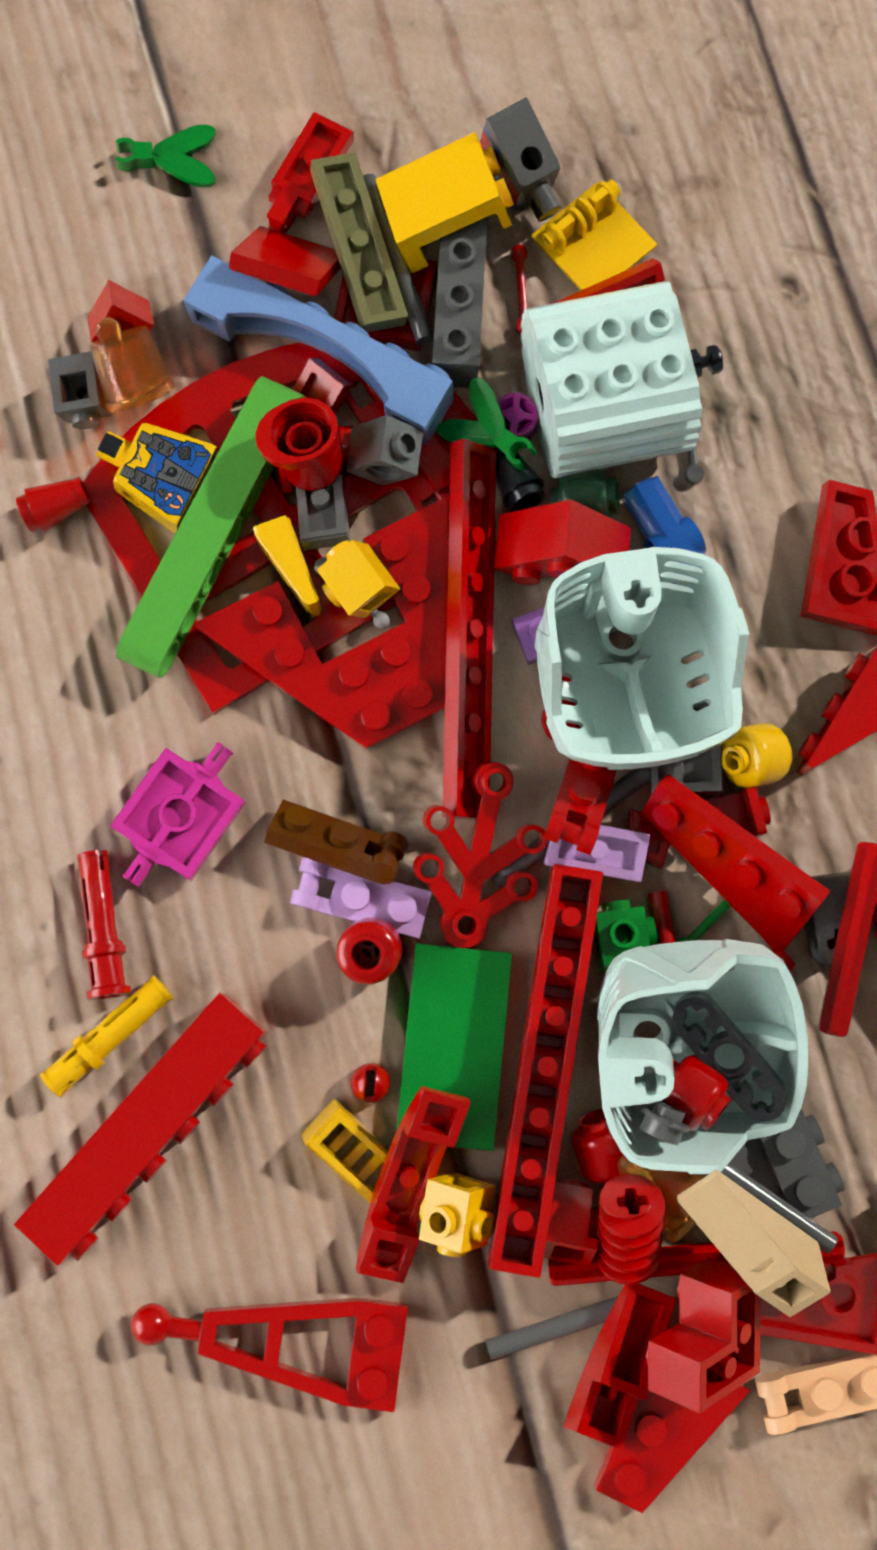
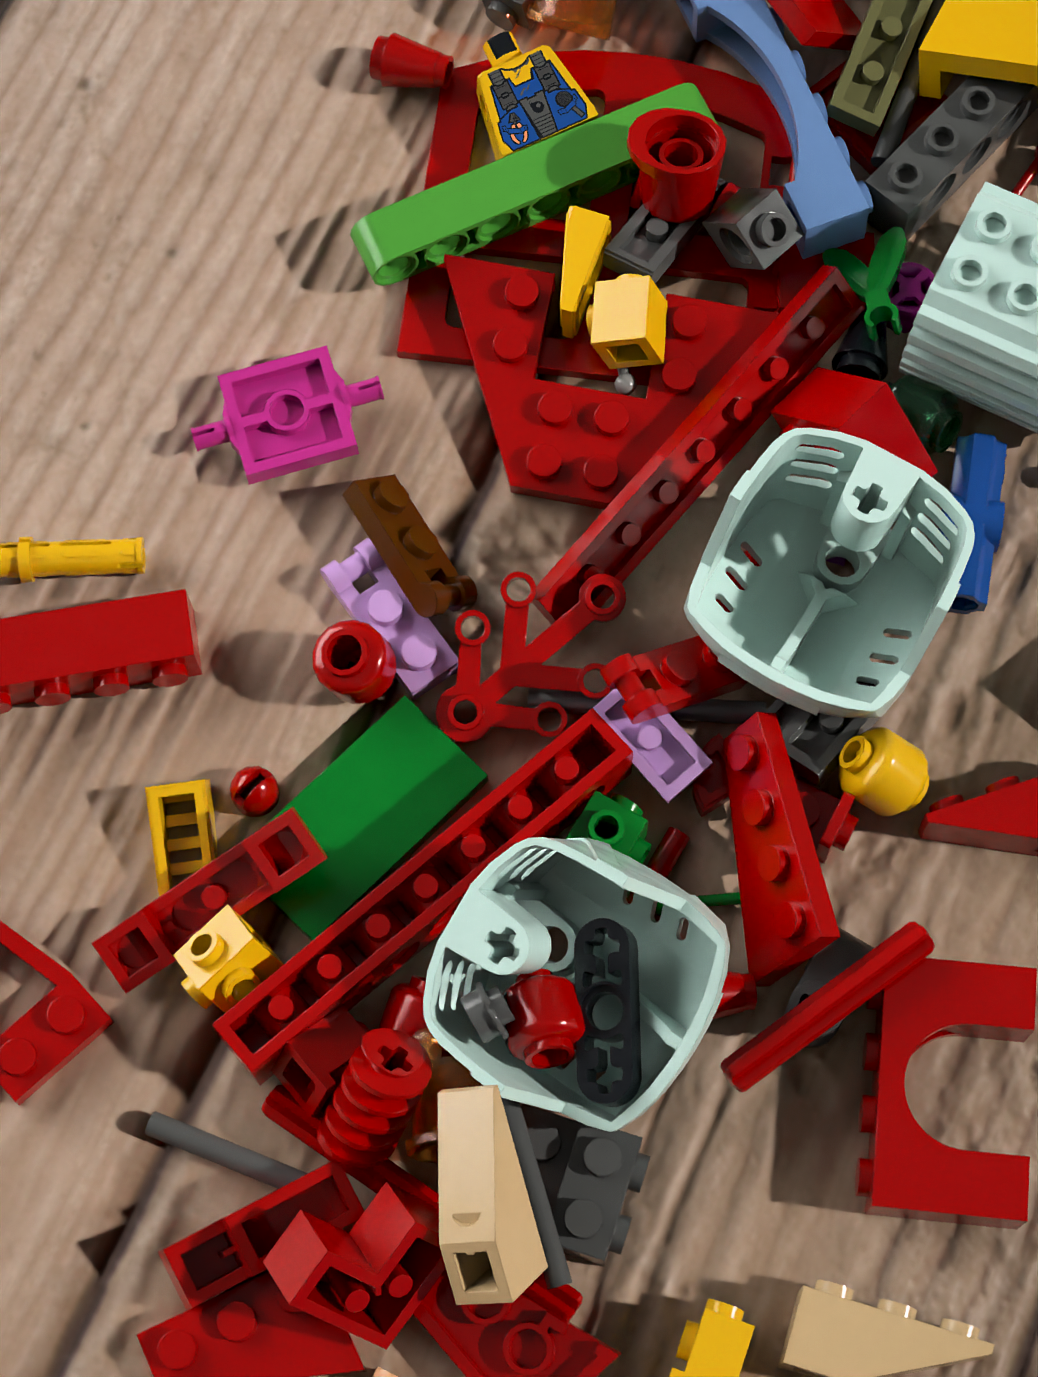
camera: 45 degrees right, 10 degrees down
red pin [77,850,131,1000] -> none
red plate [292,358,352,415] -> none

